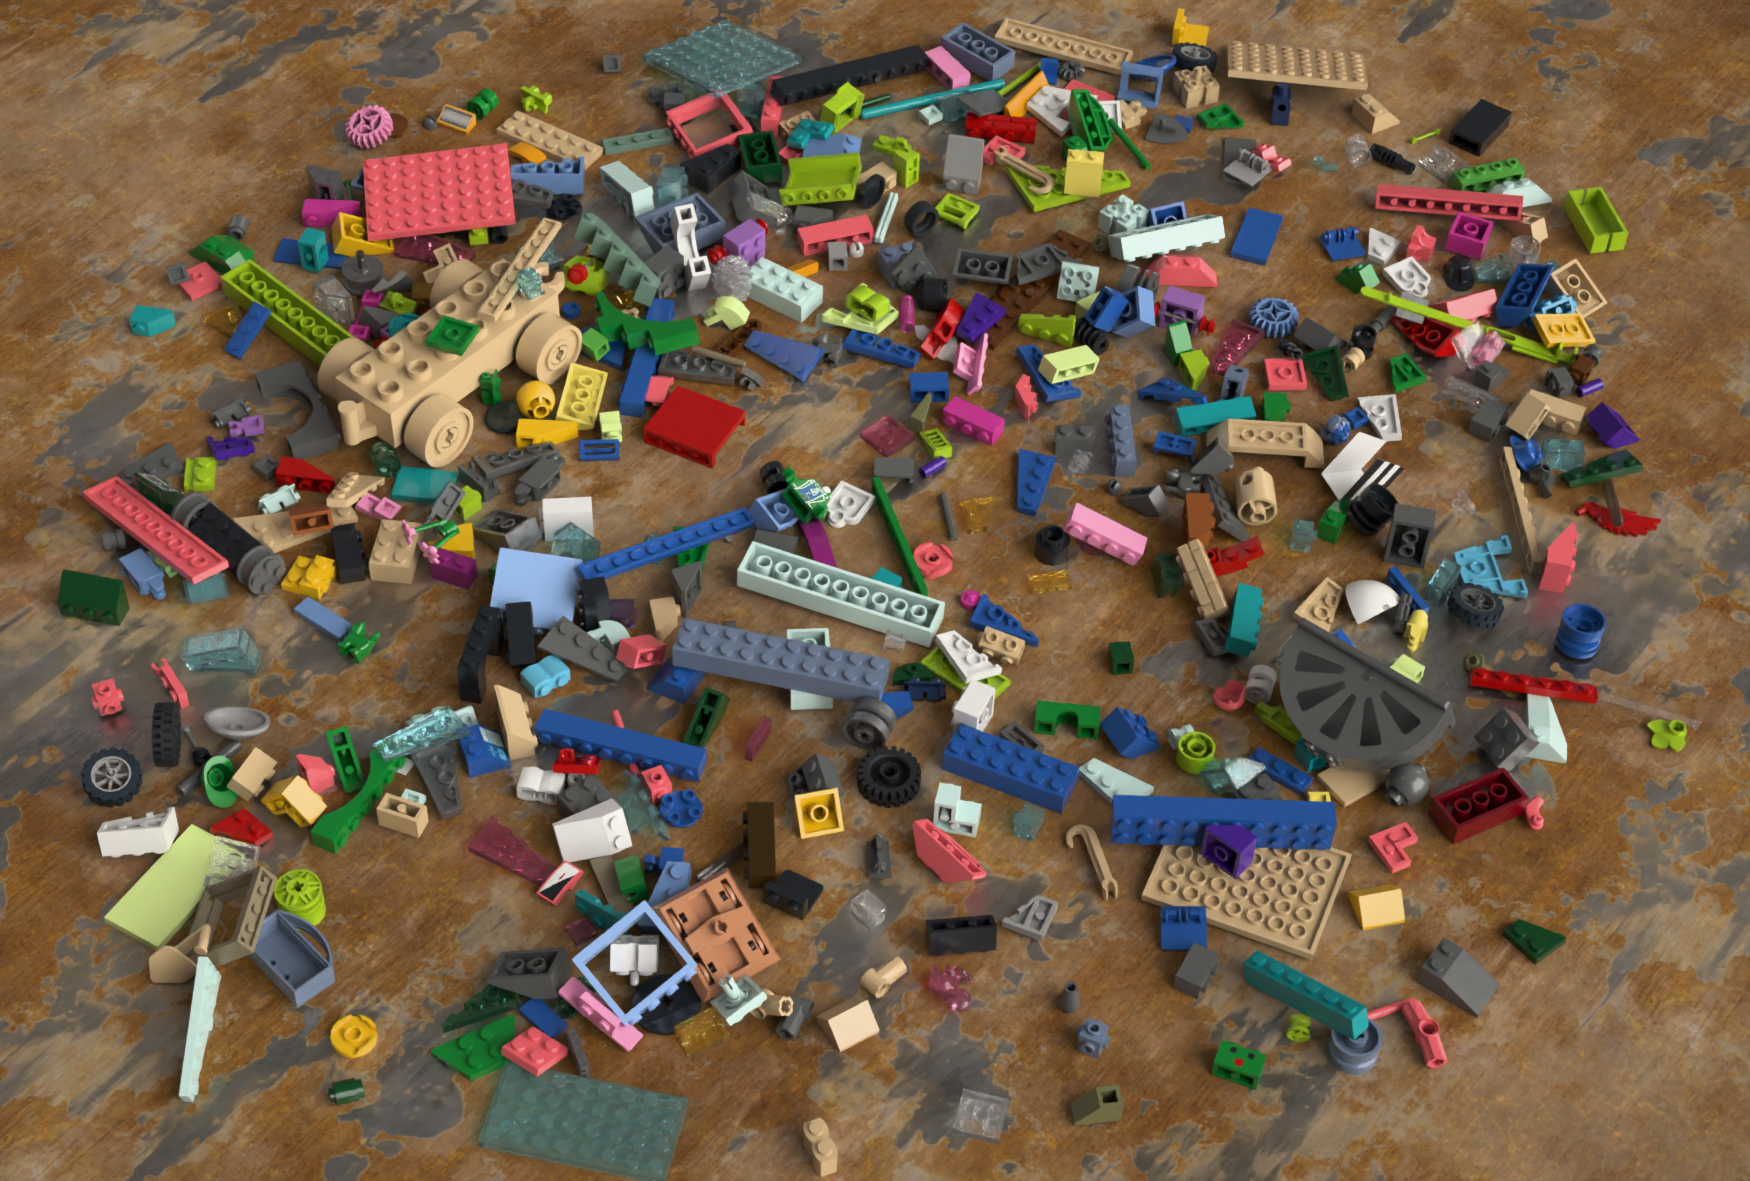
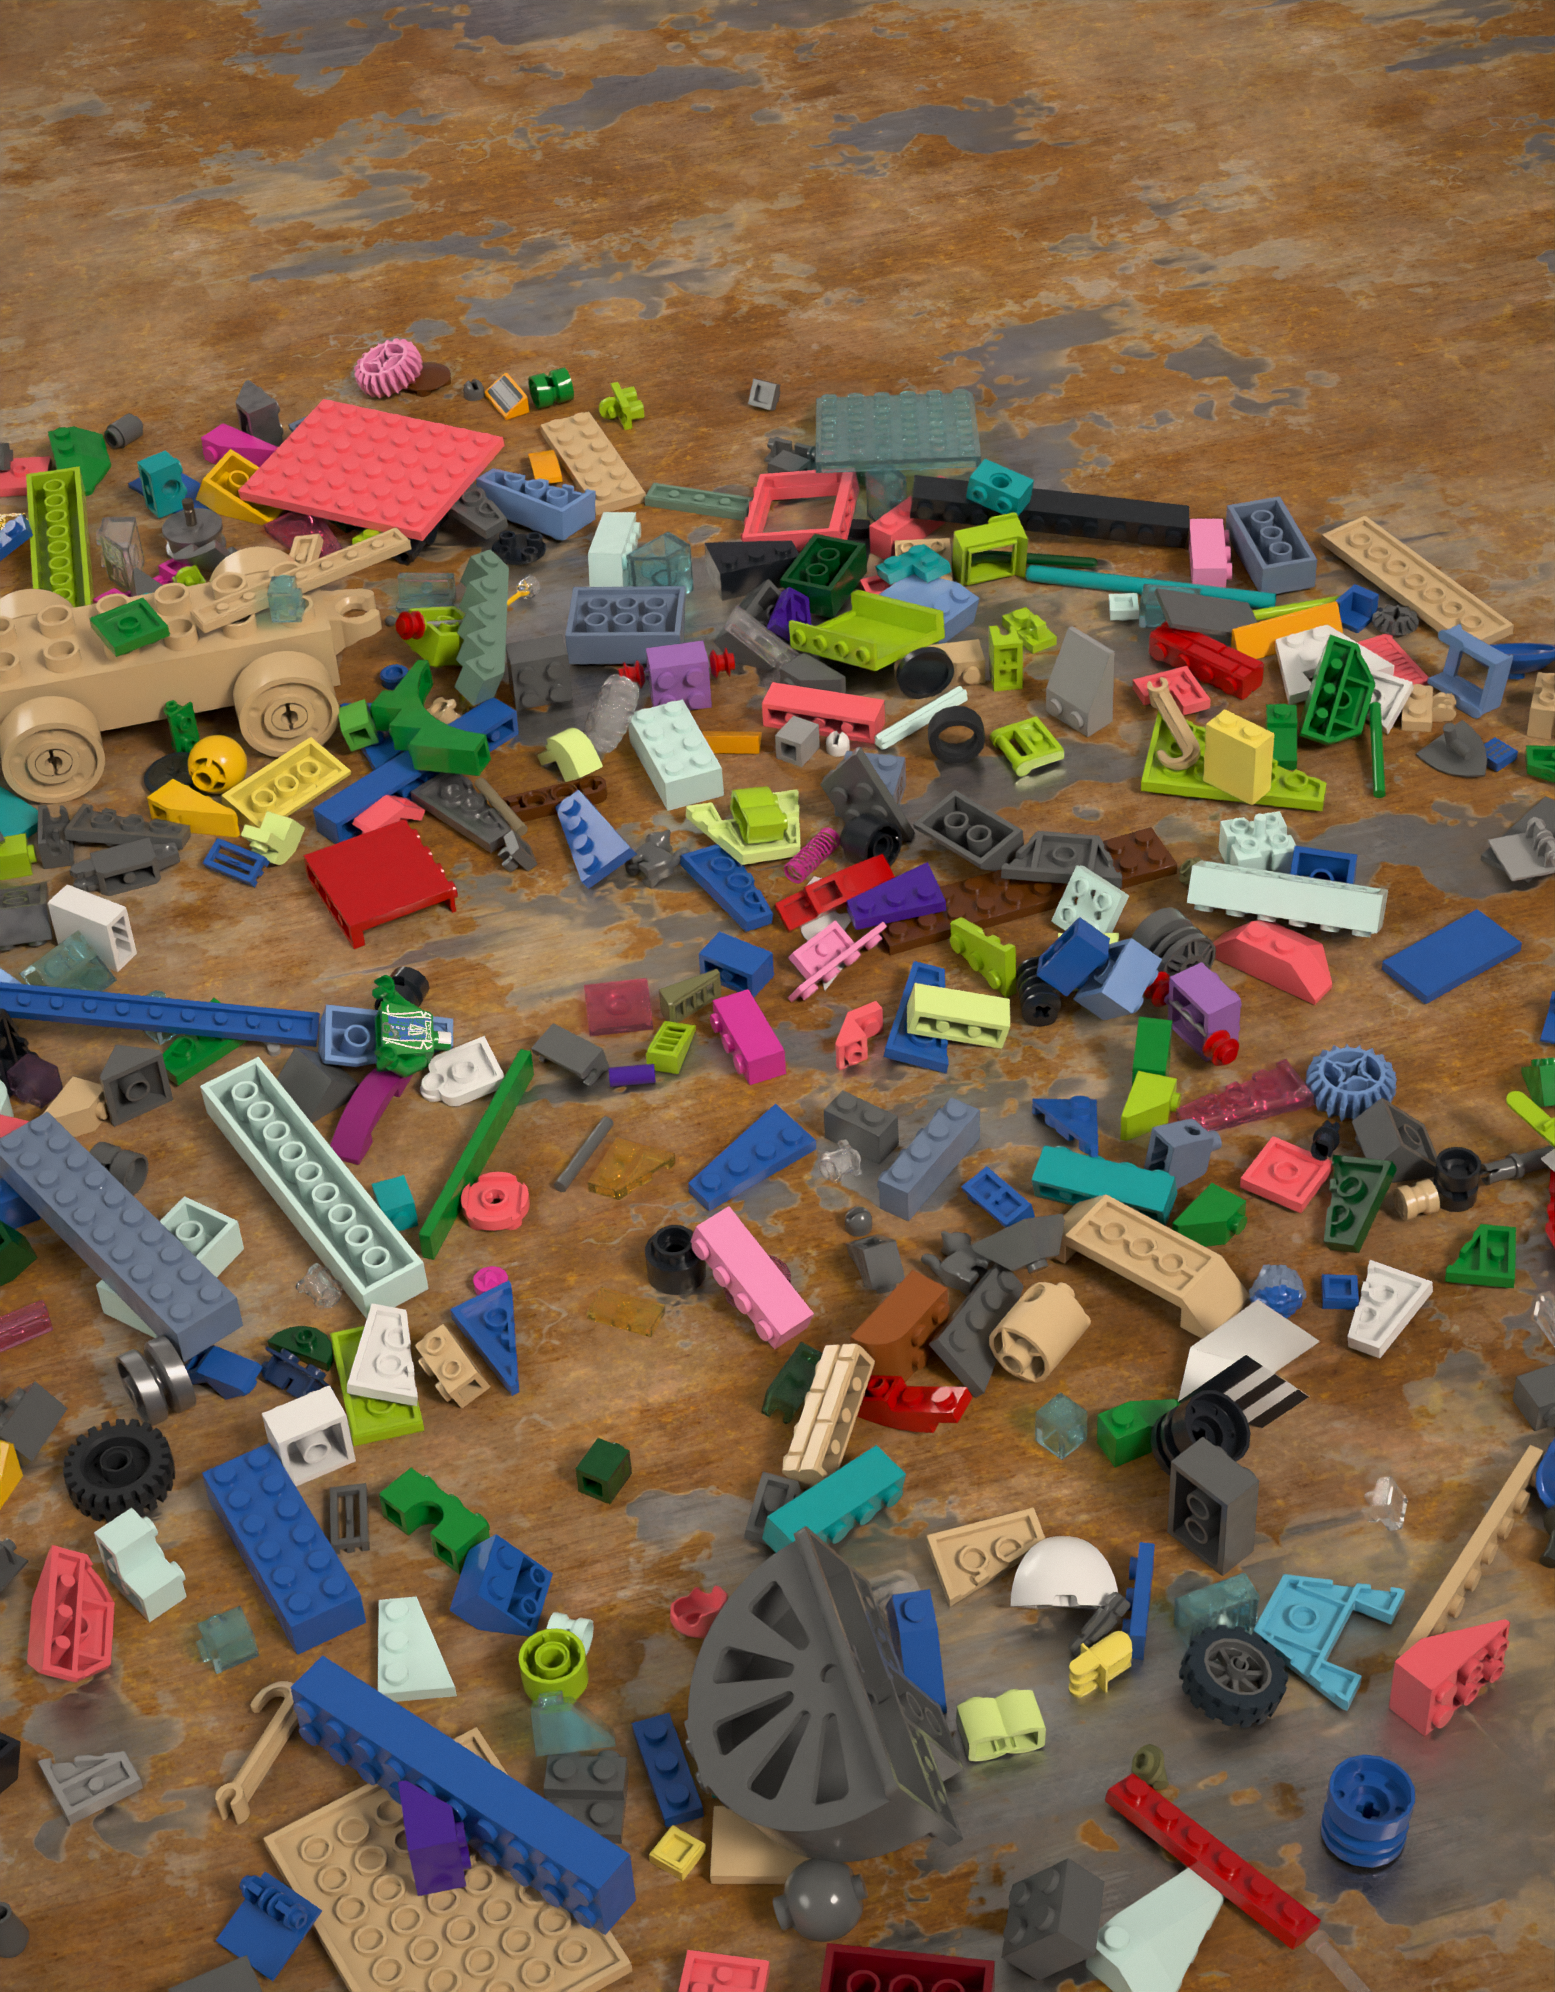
camera: 40 degrees right, 5 degrees down
white arch [670,204,711,291] -> none
none -> dark purple wing [767,587,811,641]
none -> teal brick [966,459,1034,516]

